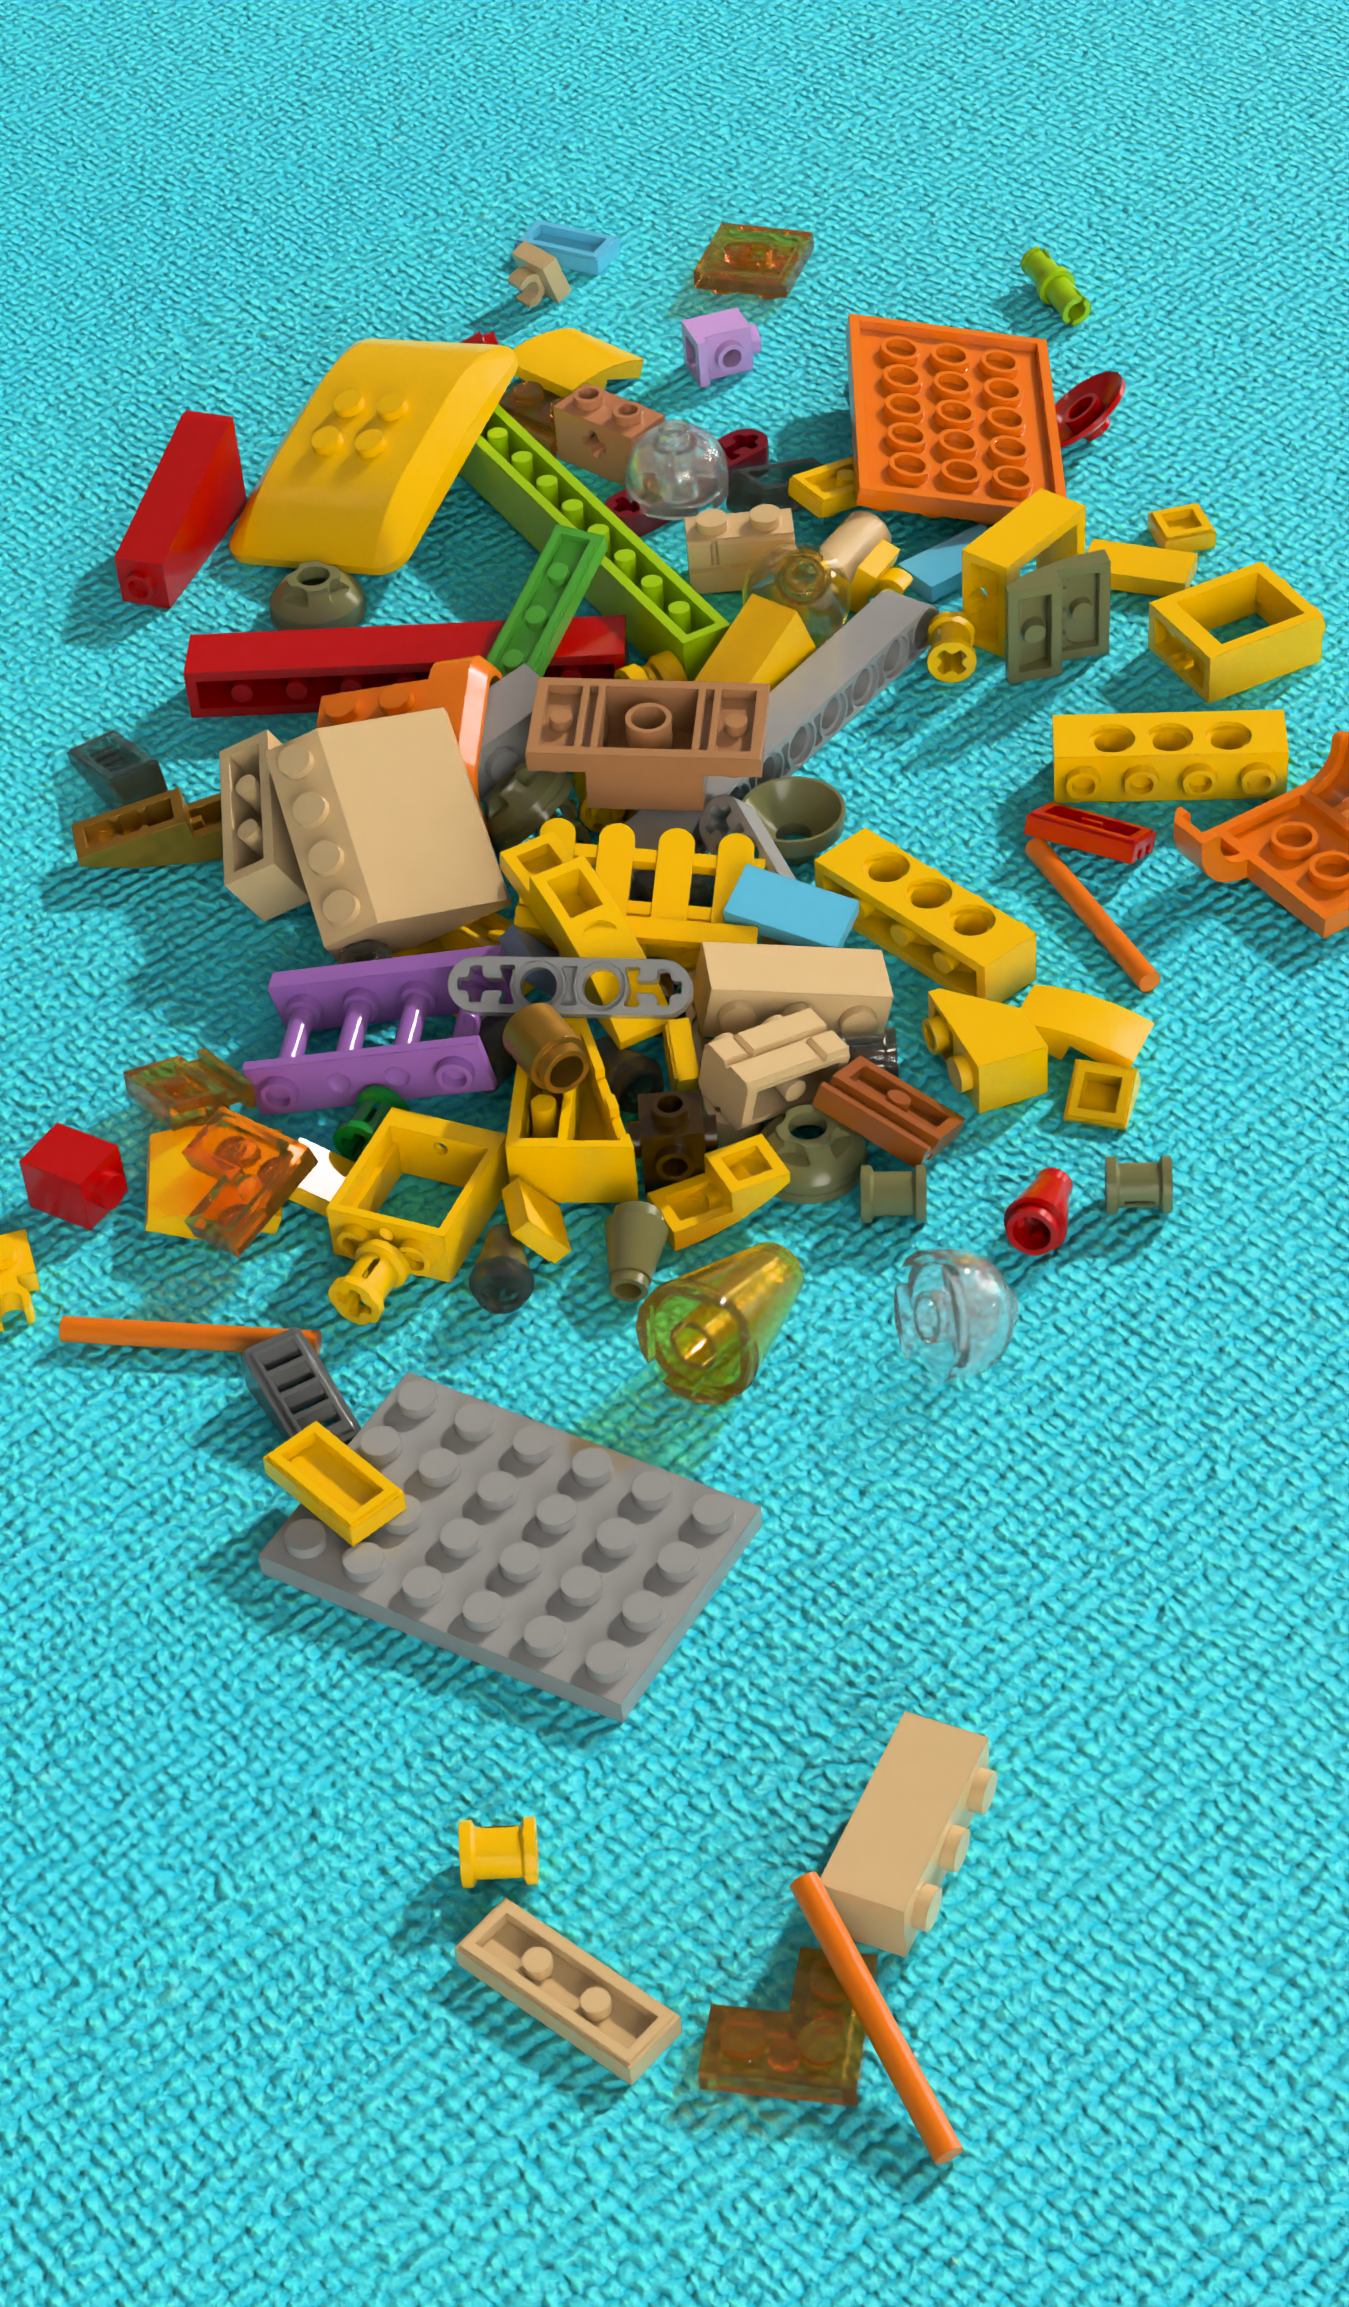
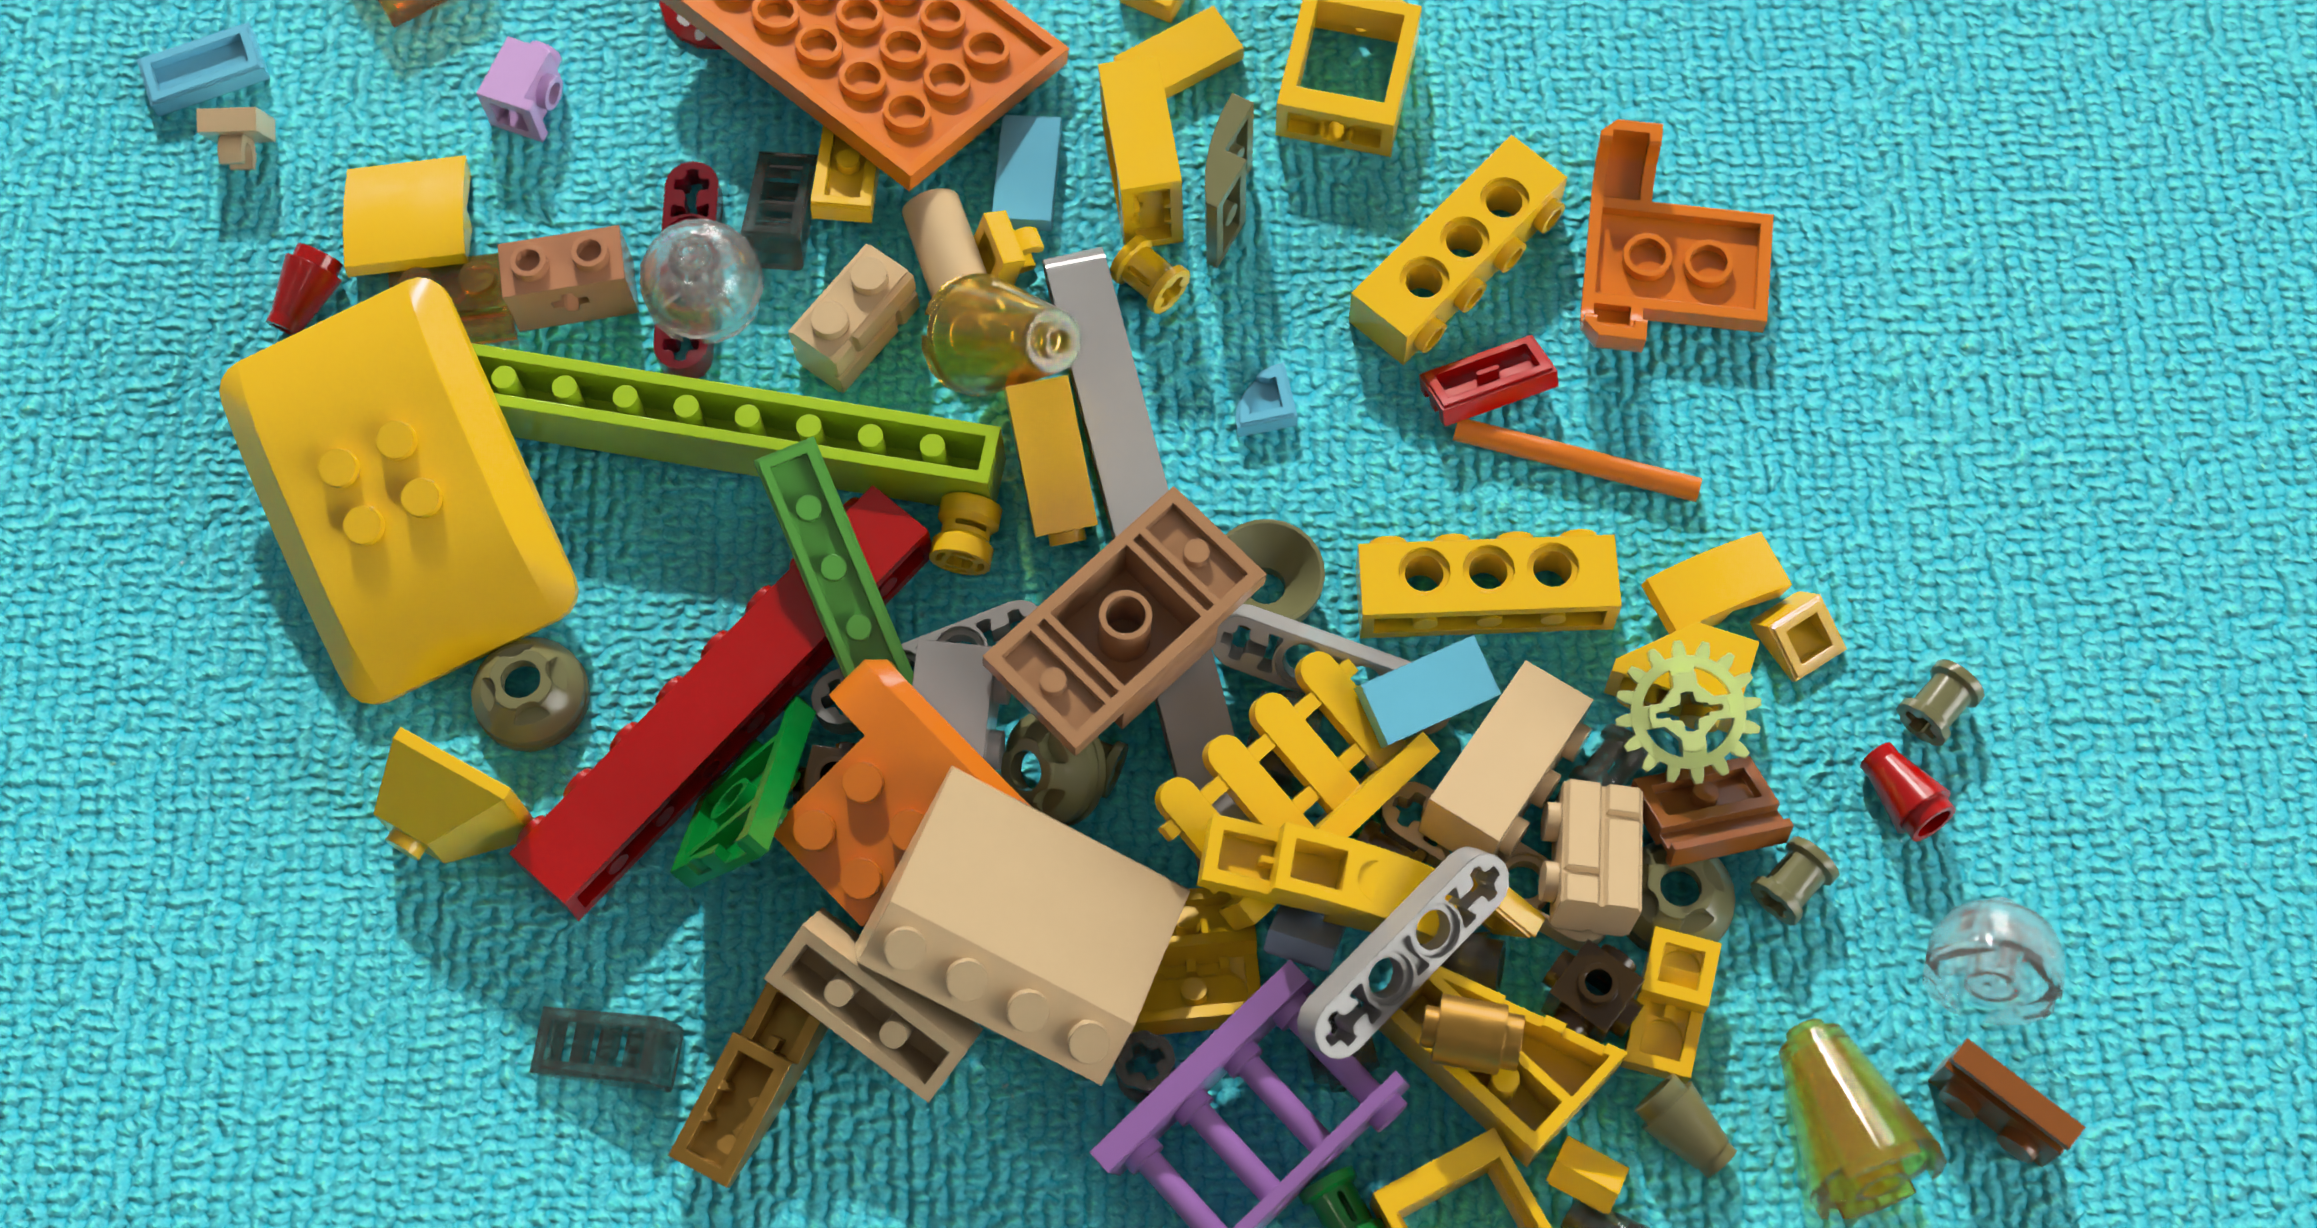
camera: 50 degrees left, 25 degrees up
red slope [114,410,247,609] -> none
none -> yellow slope [373,727,534,864]
none -> green wing [670,695,816,889]
none -> medium azure tile [1236,362,1298,437]
none -> yellowish green gear [1615,640,1762,784]
none -> plate [1928,1038,2085,1167]

